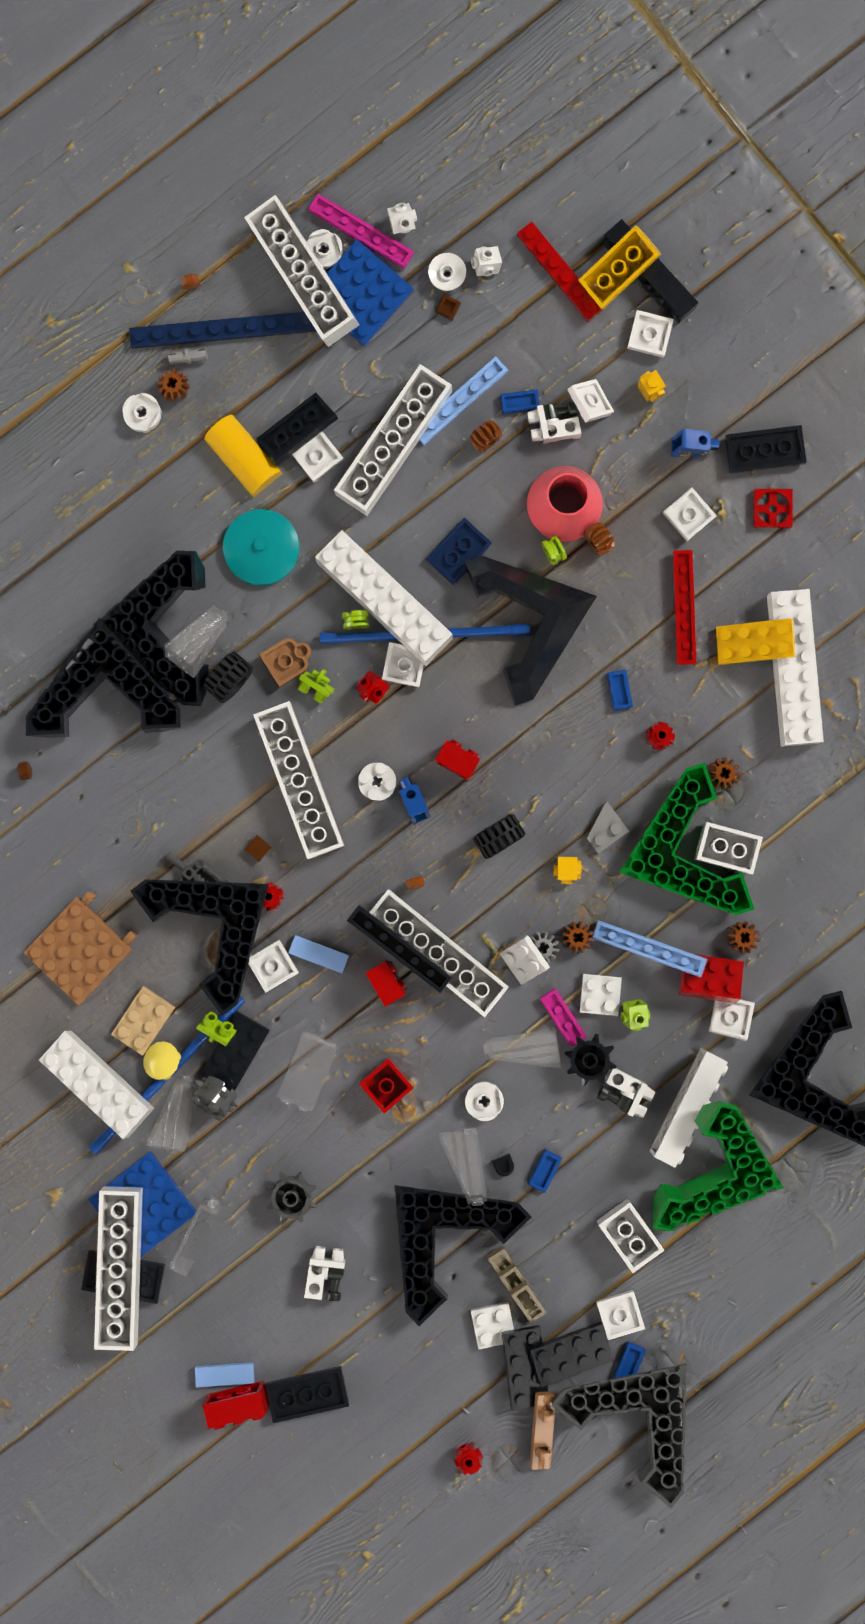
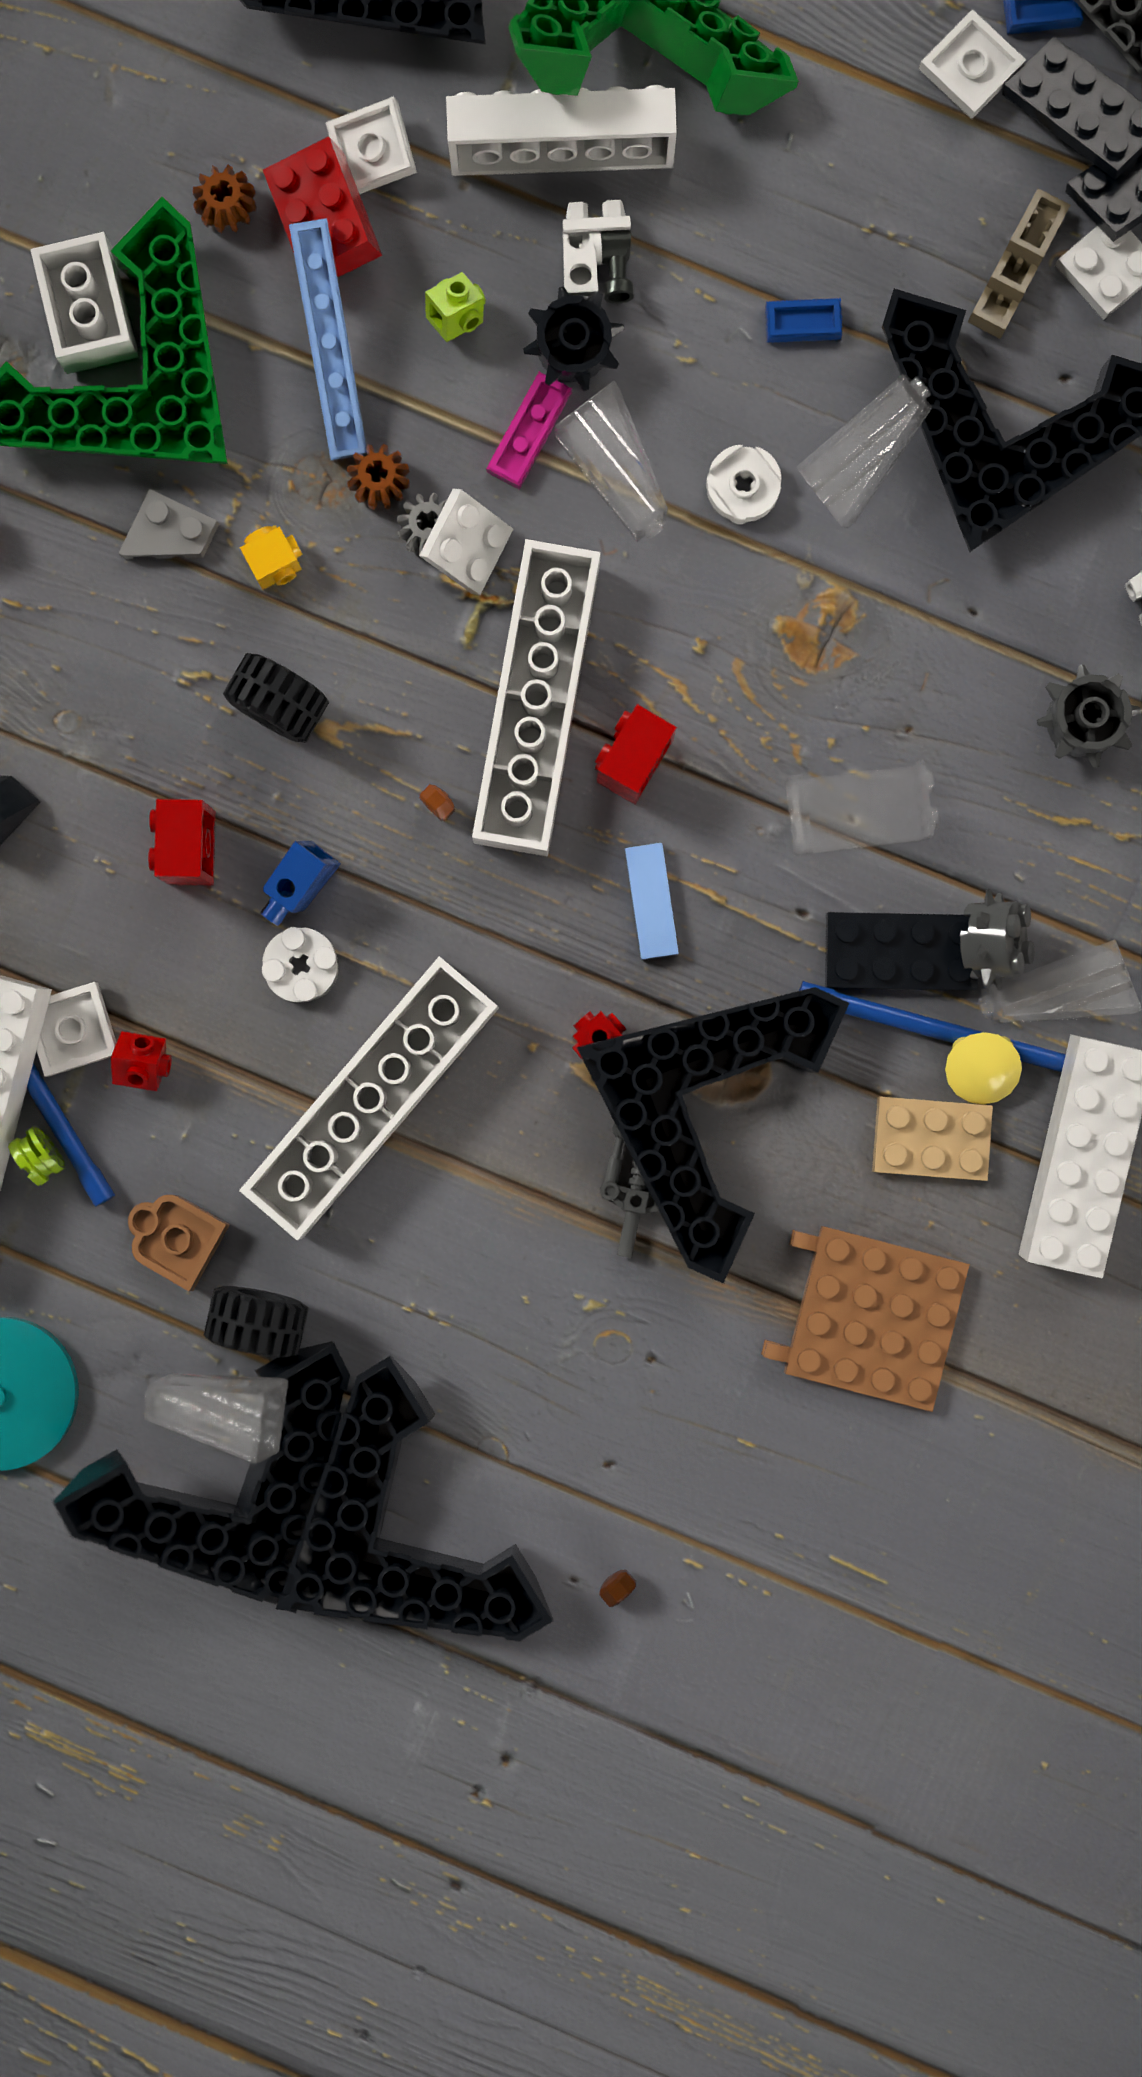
camera: 120 degrees left, 0 degrees up
lime hips [196,1012,237,1046] -> none
reddish brown tile [244,835,272,862] -> none
white plate [248,940,299,993] -> none
lime hips [298,669,335,703] -> none
black brick [347,905,452,993] -> none
red brick [359,1057,414,1114] -> none
black tile [492,1153,514,1176] -> none
white plate [579,974,622,1016] -> none
white brick [597,1198,664,1273] -> none

